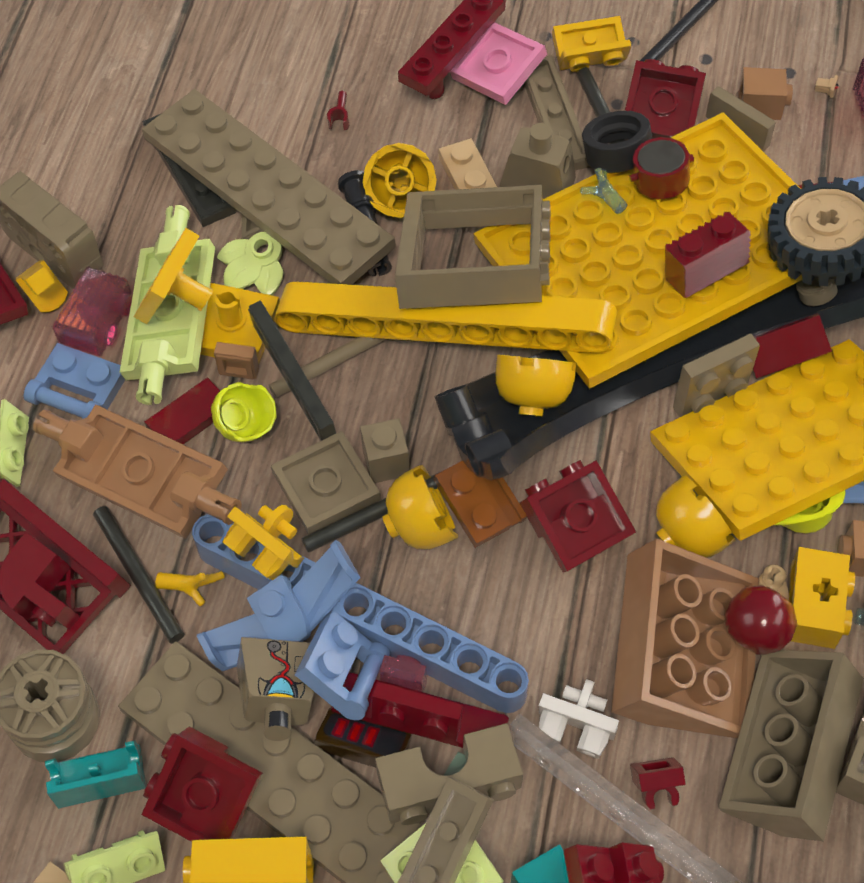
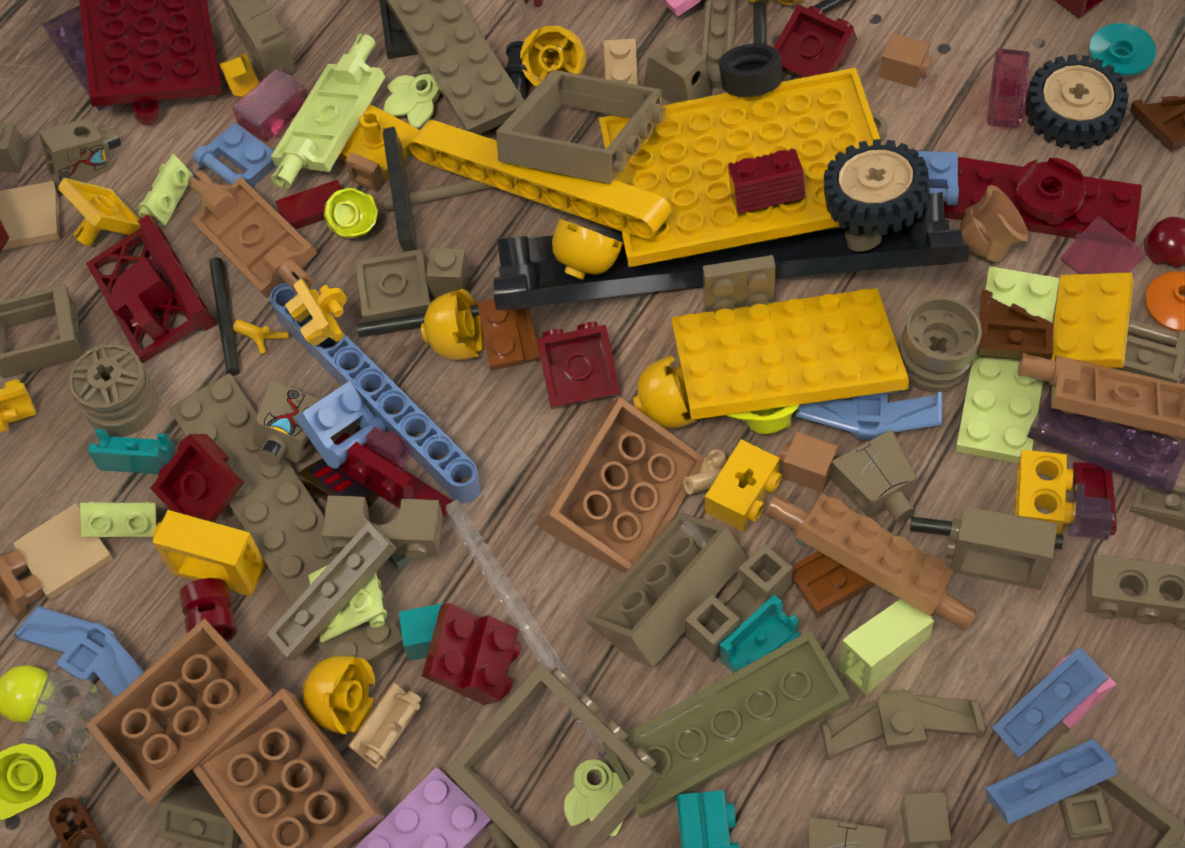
camera: 25 degrees right, 0 degrees up
yellow tile [133,228,213,324] -> none
medium blue plate [197,540,361,671] -> none
white hips [538,679,619,759] -> none
clear light blue bar [580,168,627,214] -> none
piece [629,137,694,200] -> none
dark red tile [630,757,686,810] -> none
dark tan tile [706,86,776,152] -> none
dark red hair [725,585,797,655] -> none
dark red tile [753,313,832,379] -> none
tan piece [815,75,839,98] -> none

